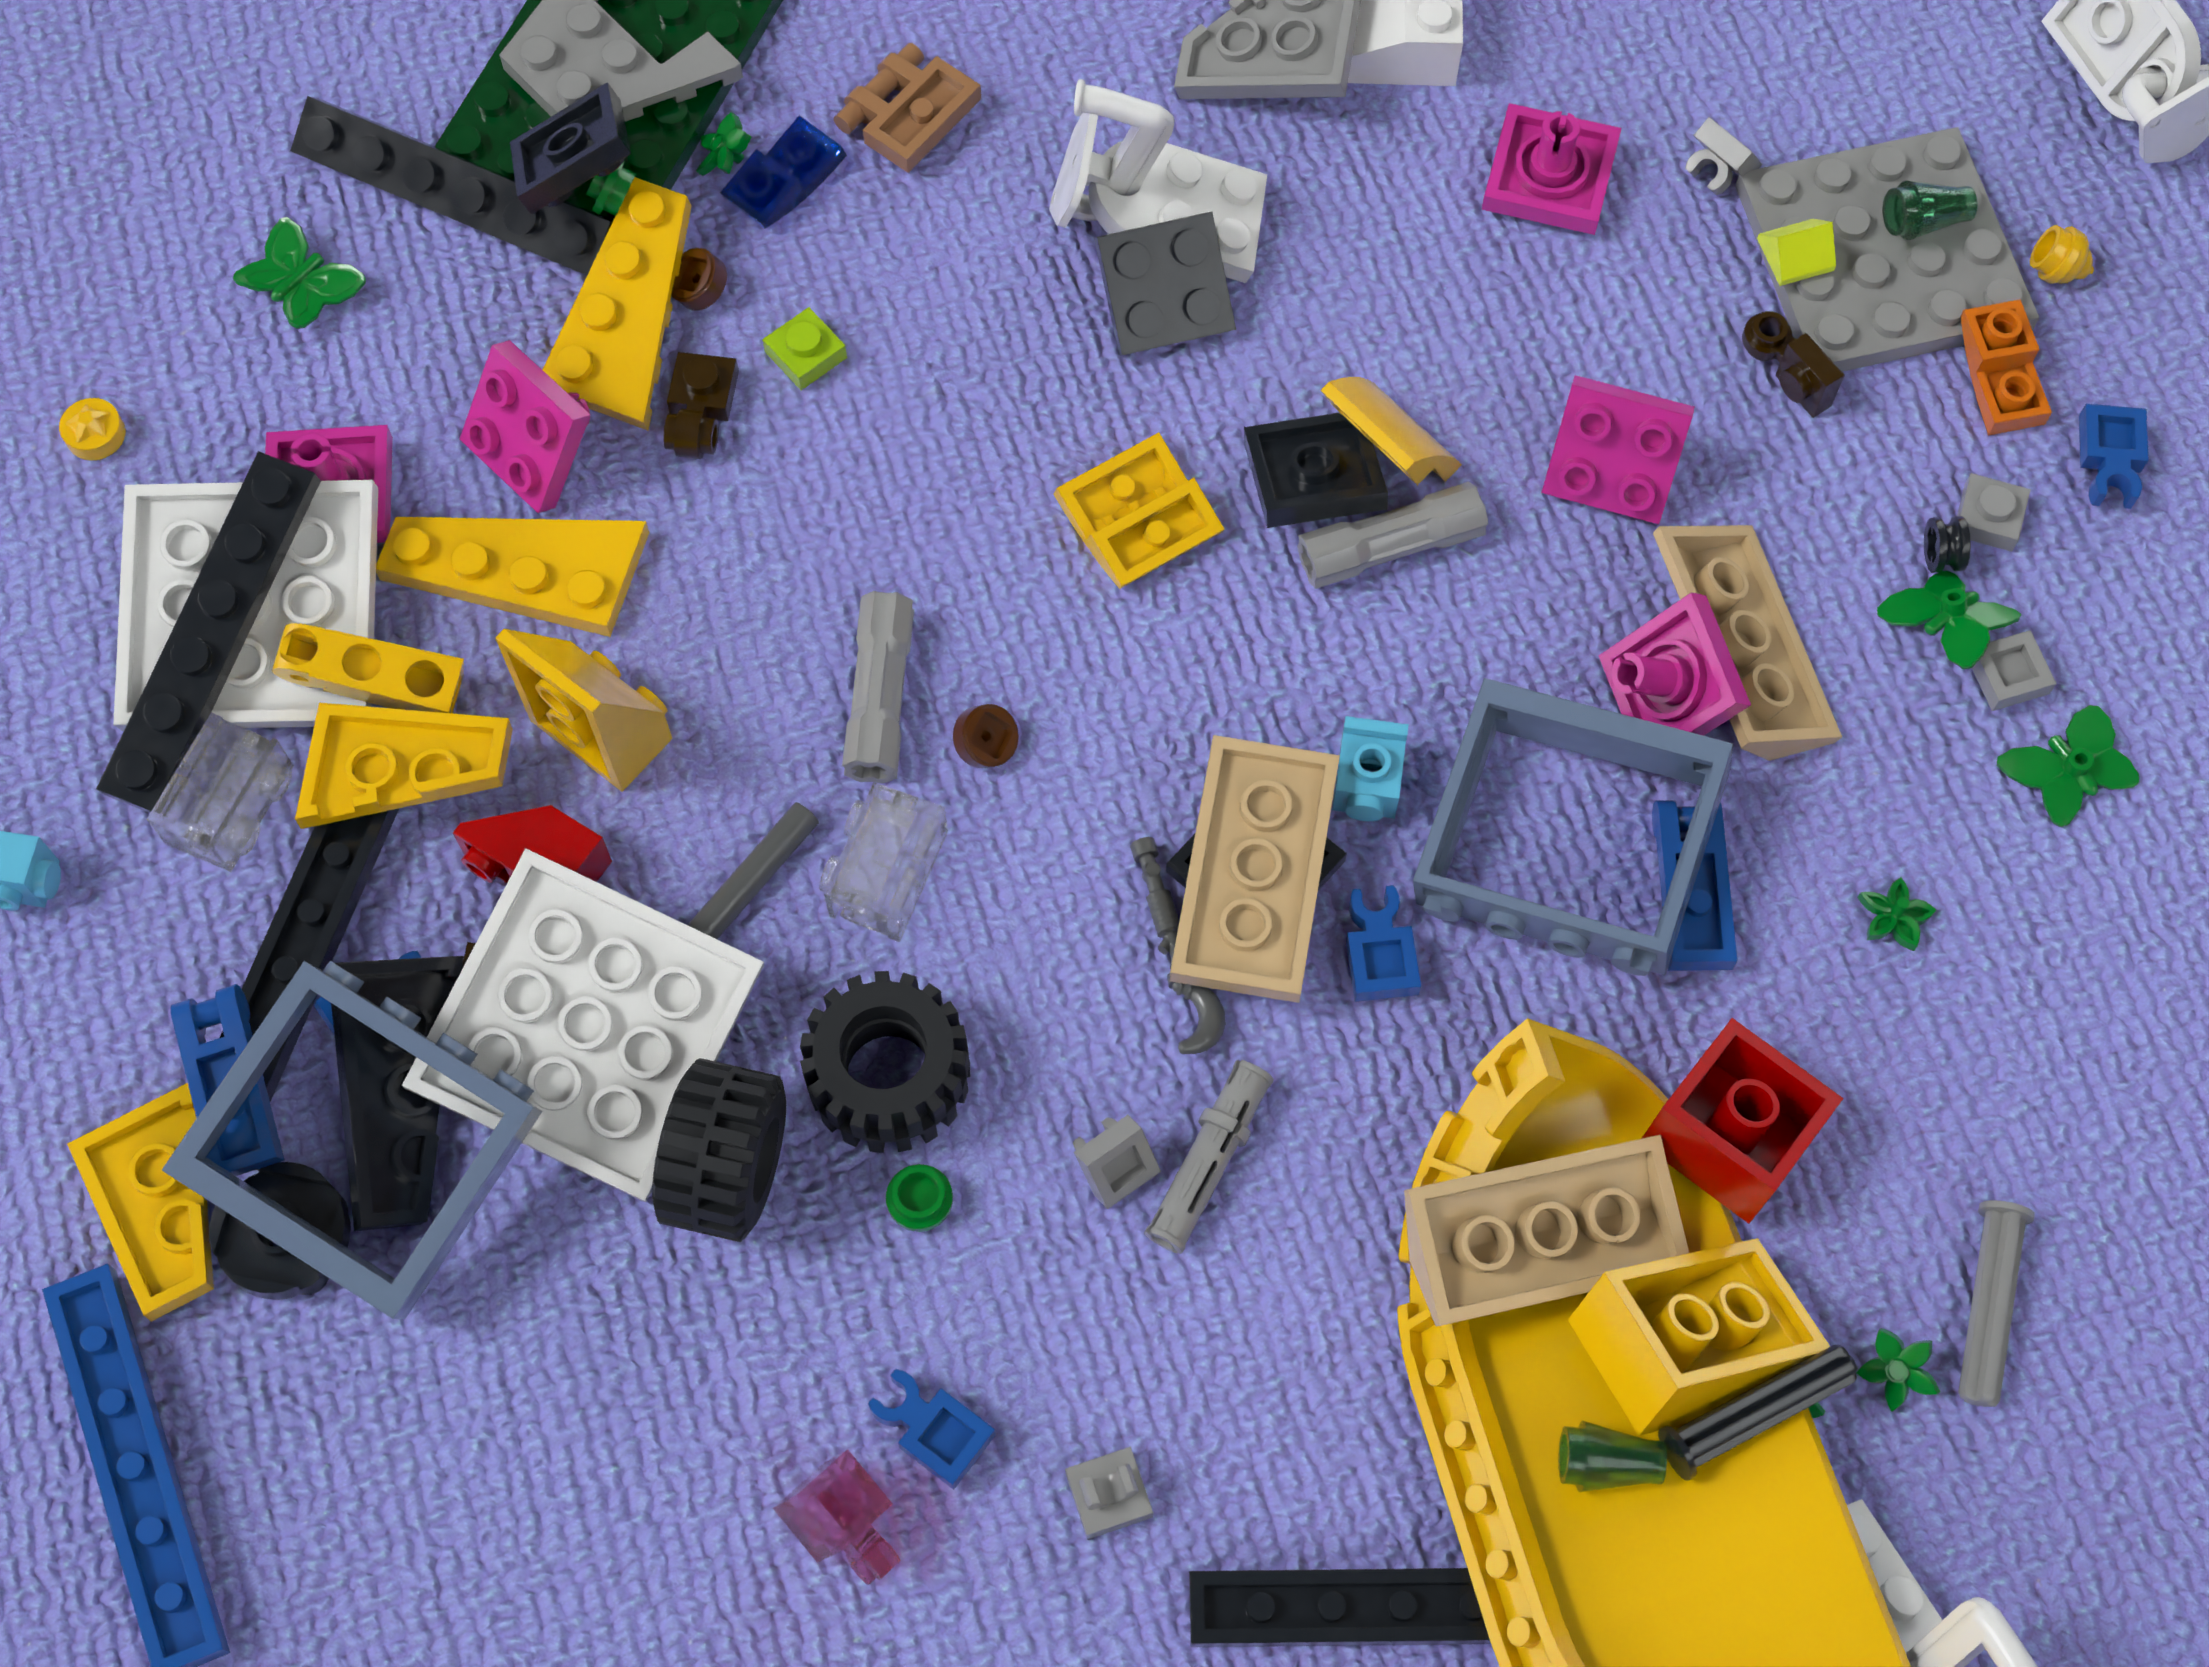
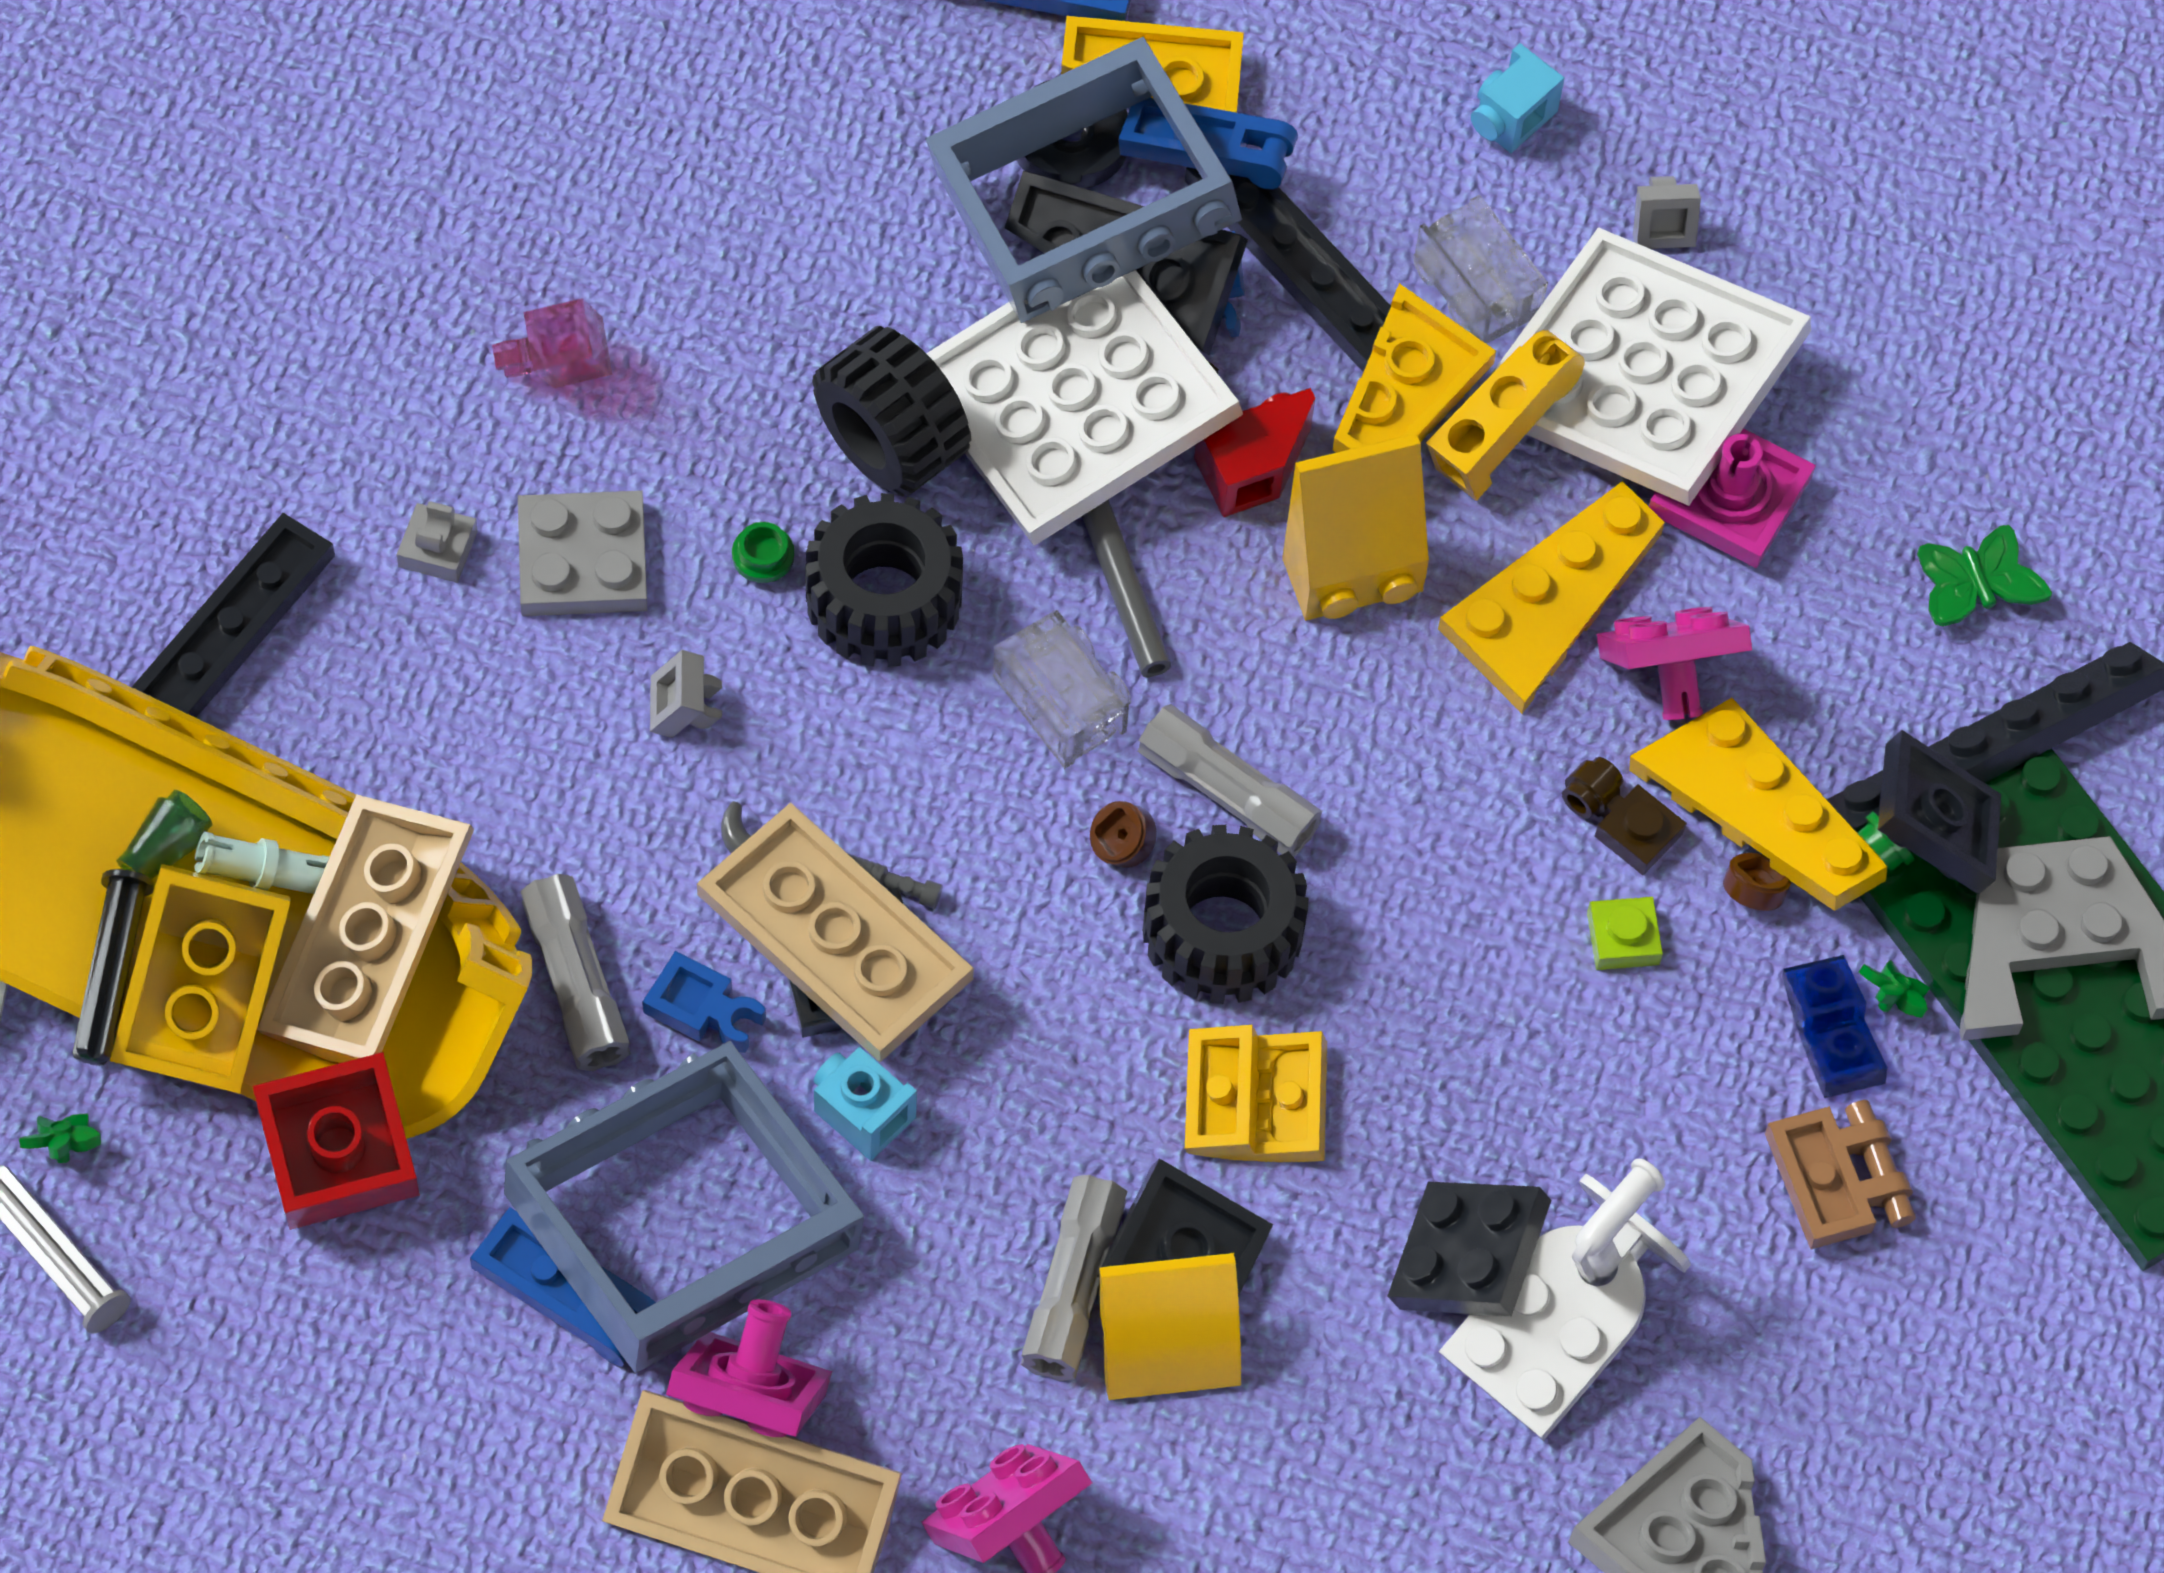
camera: 120 degrees right, 5 degrees down
yellow tile [59,398,126,460] -> none
black plate [96,451,321,818] -> none
blue plate [868,1369,996,1490] -> none
light grey pin [1144,1060,1274,1254] -> none
green plant [1857,877,1936,951] -> none
none -> light aqua pin [195,832,330,894]
none -> light grey plate [518,490,647,616]
none -> light grey axle [520,874,631,1071]
none -> black tyre [1142,824,1309,1004]
none -> light grey tile [1633,176,1701,249]

